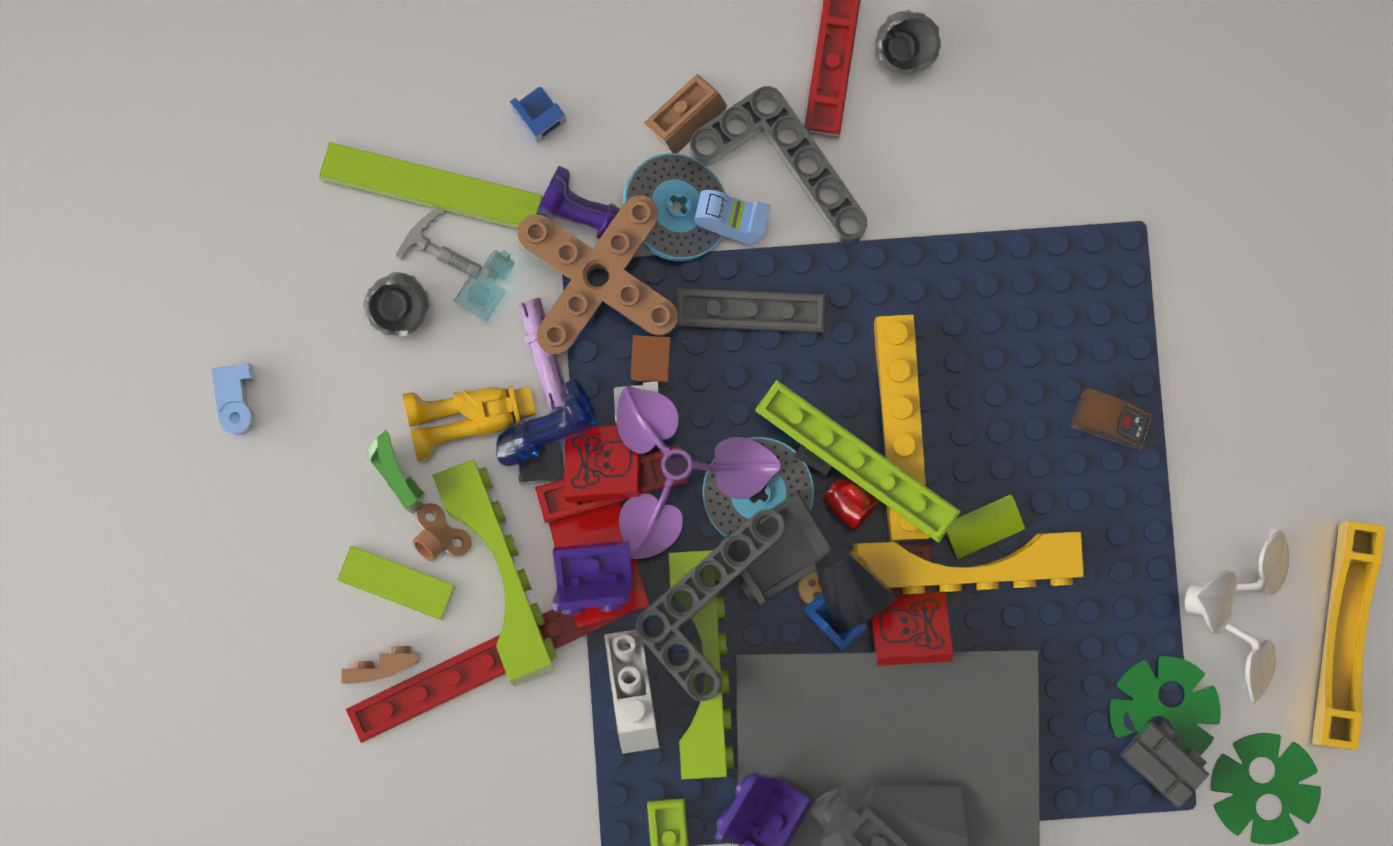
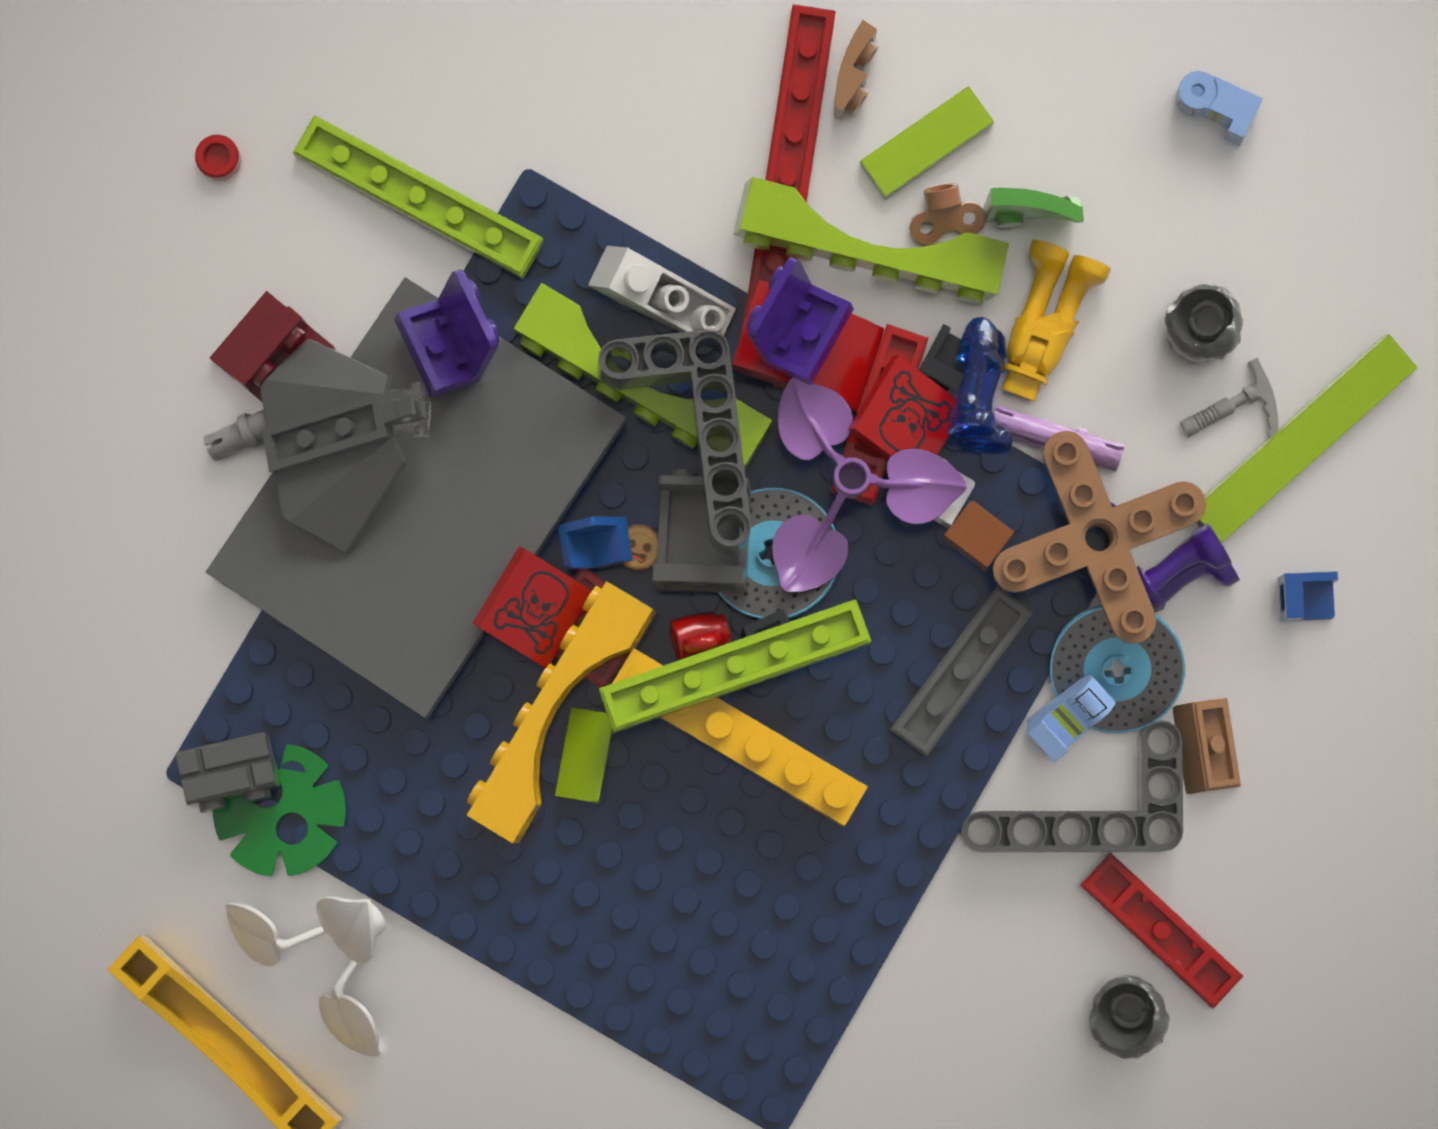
camera: 125 degrees right, 0 degrees up
clear light blue plate [454,250,514,322] -> none
black slope [815,540,897,634] -> none
clear orange slope [1071,388,1153,451] -> none
green piece [1210,733,1321,844] -> none

